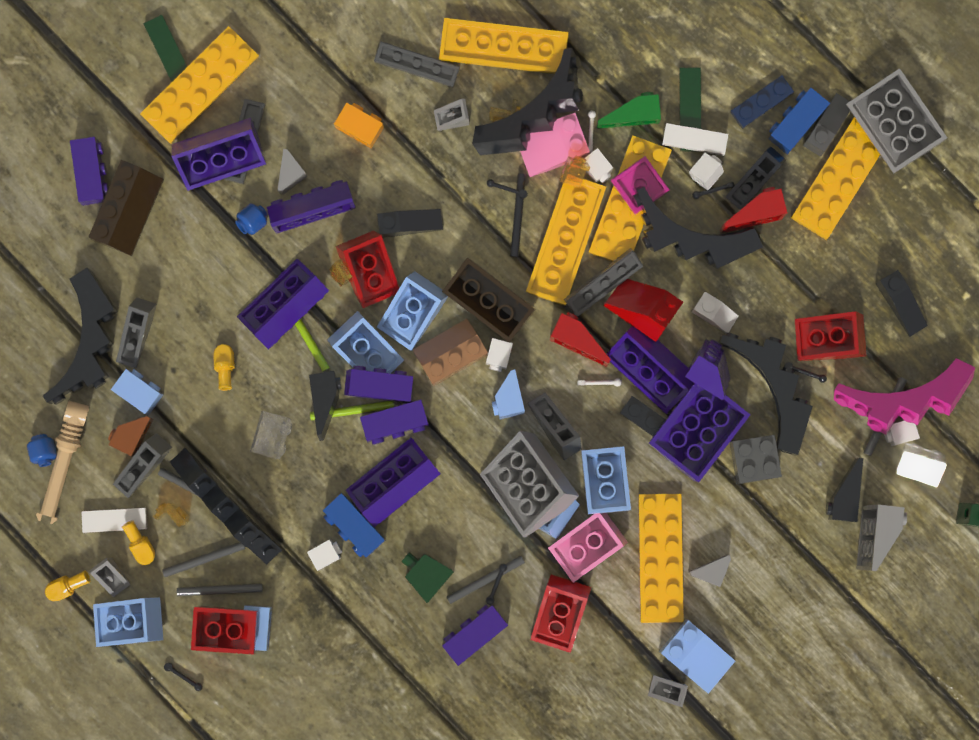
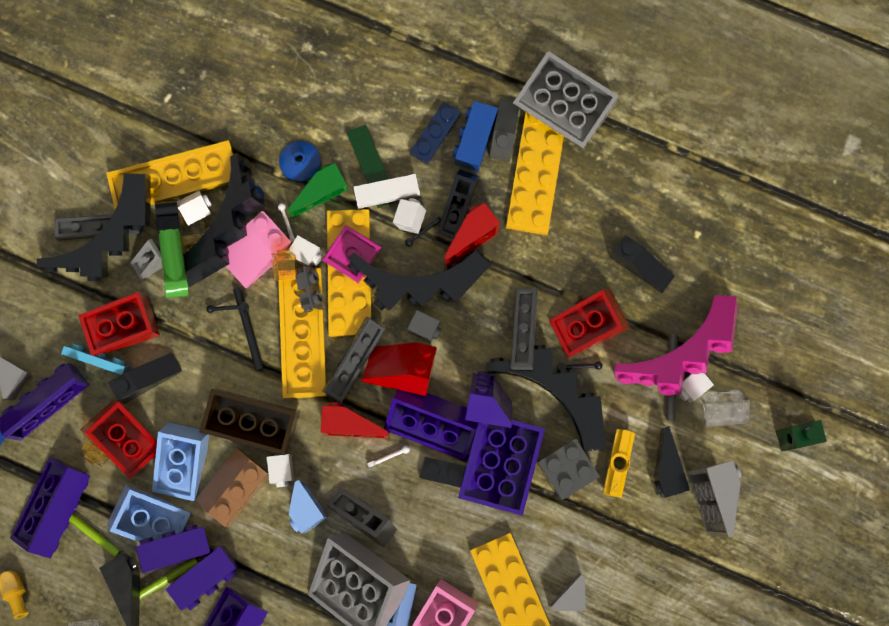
camera: 25 degrees left, 5 degrees down
light orange brick [334,103,384,149] -> none
light blue slope [581,446,631,514] -> none
white slope [692,292,739,334] -> none
none -> black arch [37,173,151,281]
none -> medium azure plate [61,343,132,375]
none -> red slope [78,292,160,356]
none -> bright green piece [155,201,188,298]
none -> white brick [177,190,212,225]
none -> blue dish [279,141,321,182]
none -> dark grey hinge [295,266,323,313]
none -> dark grey brick [407,310,442,343]
none -> dark grey tile [510,289,538,370]
none -> yellow piece [602,429,635,498]

